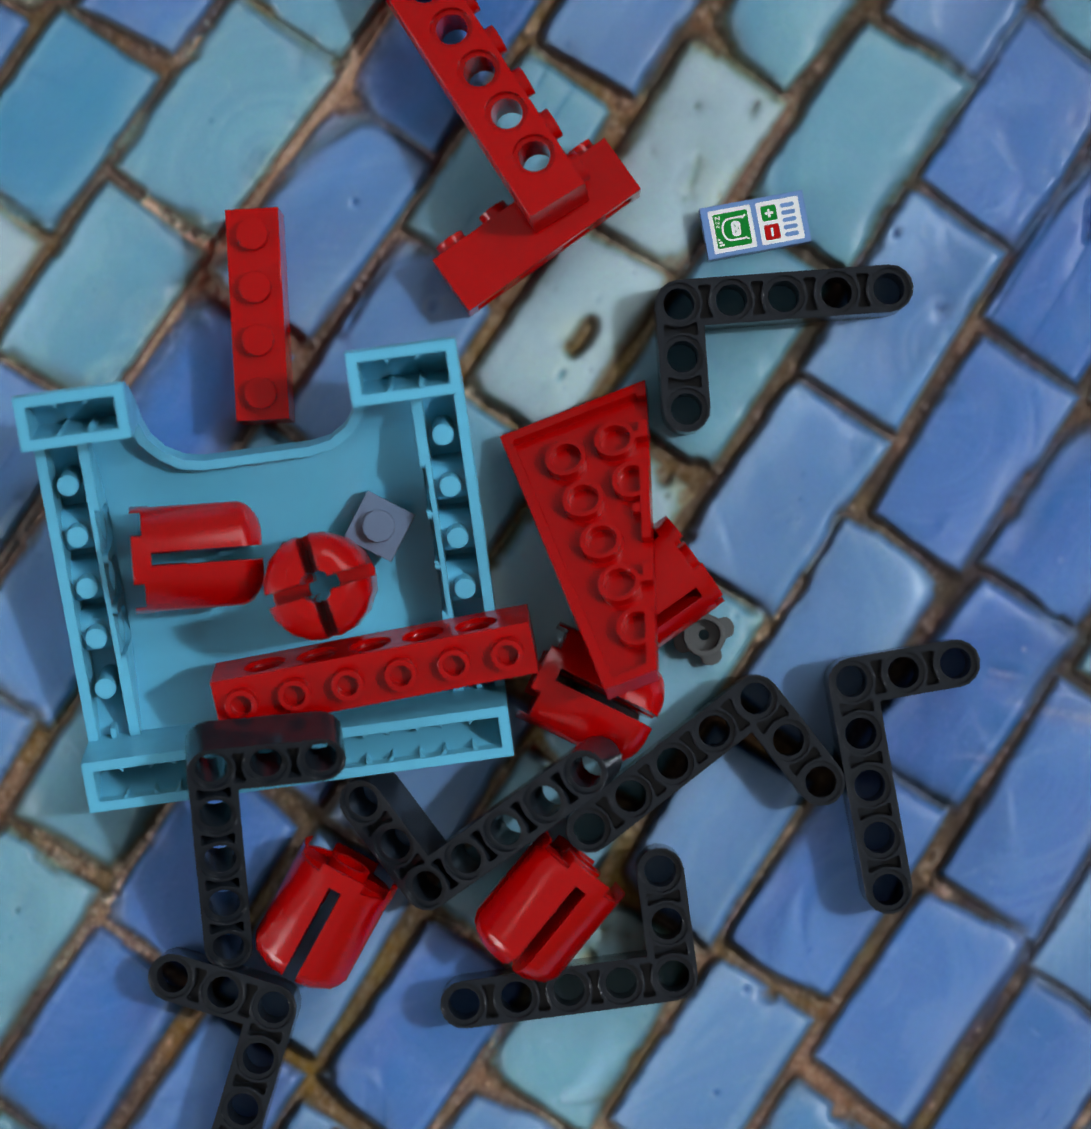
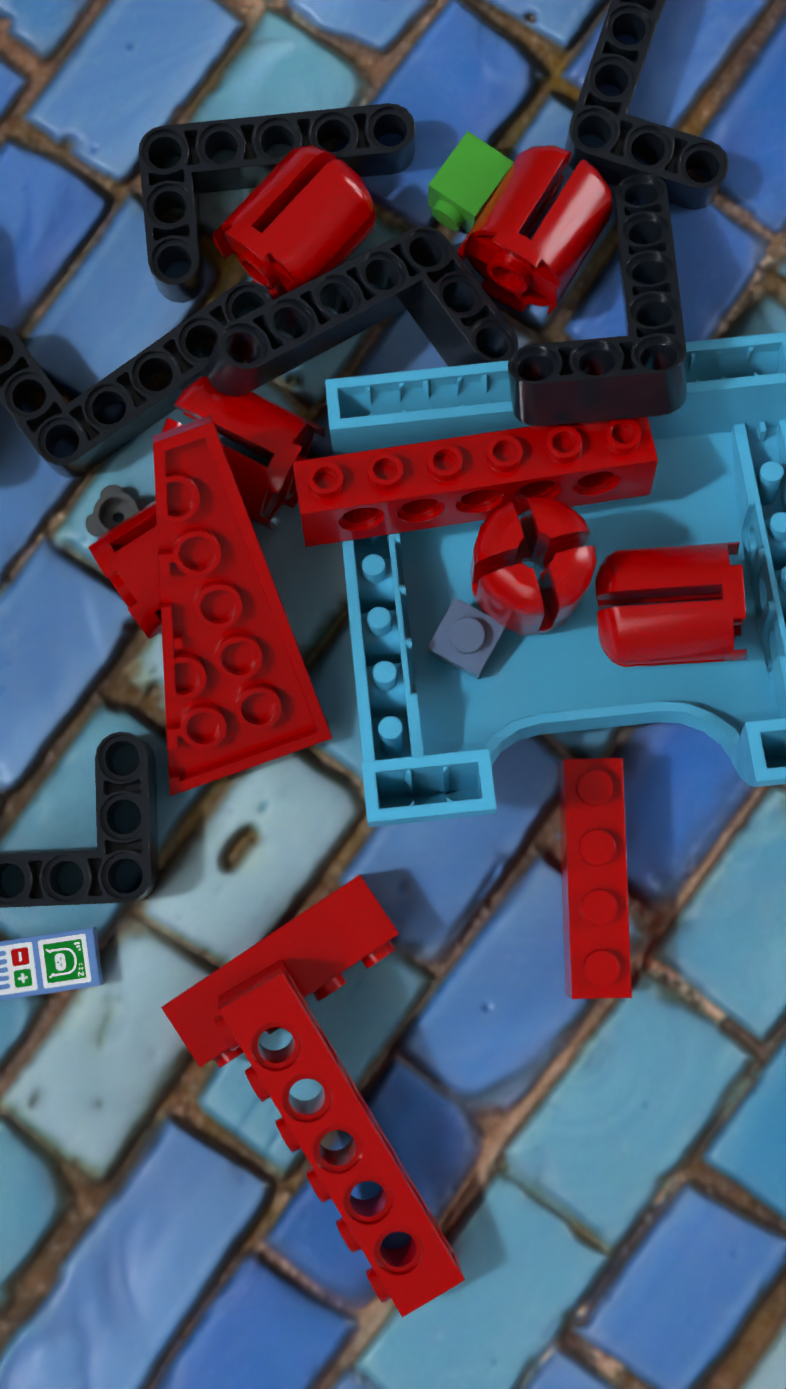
camera: 175 degrees left, 5 degrees down
none -> bright green brick [428,131,514,233]

